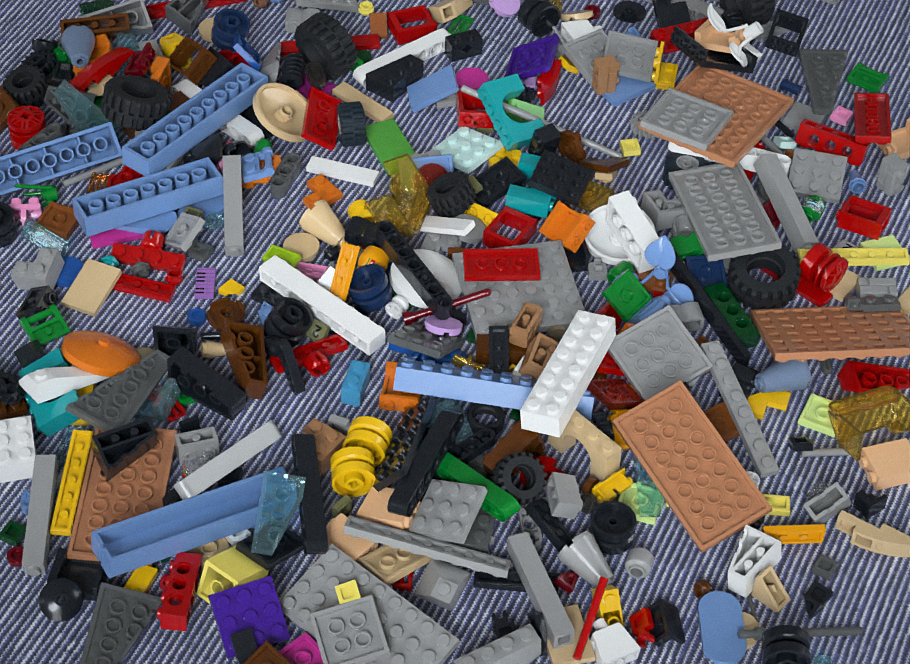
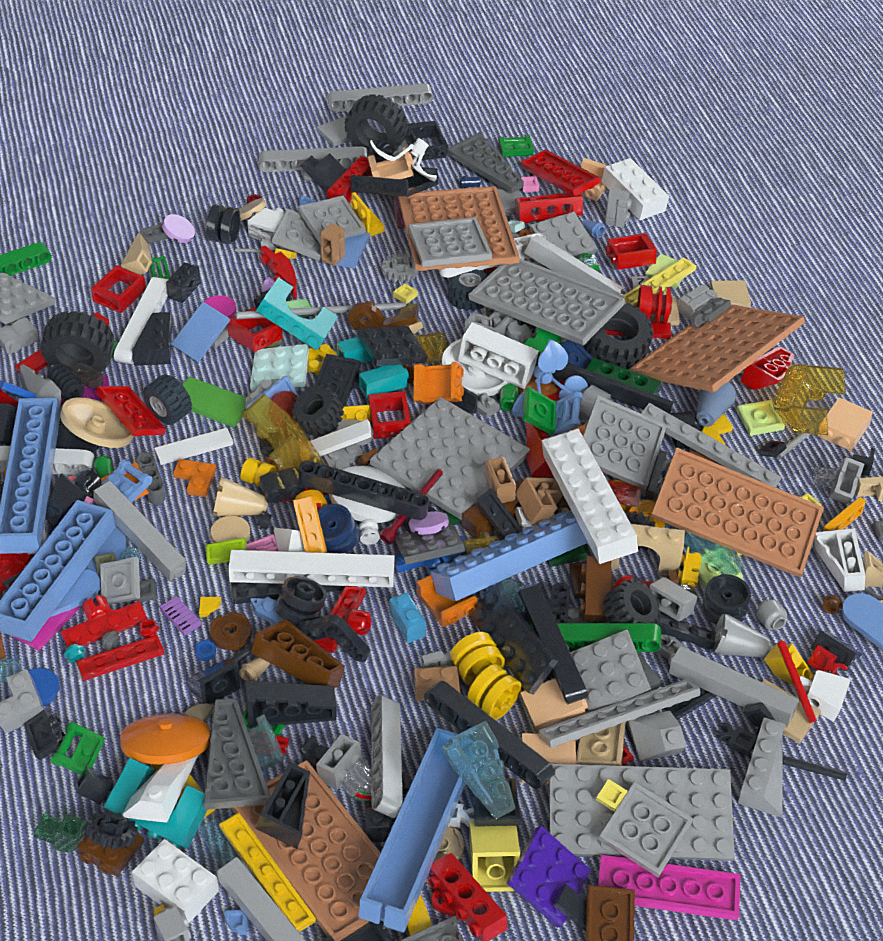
camera: 40 degrees left, 0 degrees up
tan tile [61,258,122,317] -> none
olive tile [306,318,331,341] -> none
tan tile [332,82,394,122] -> none
olive tile [332,494,352,518] -> none
light yellow plate [358,1,374,16] -> none
dark orange slope [368,12,387,39] -> none
red plate [462,248,540,281] -> none
black tyre [467,403,504,435] -> none
dark purple plate [504,33,560,79] -> none
black brick [528,123,562,156] -> none
dark tan tile [547,325,566,343] -> none
dark red tile [553,572,579,594] -> none
black dish [613,1,646,23] -> none

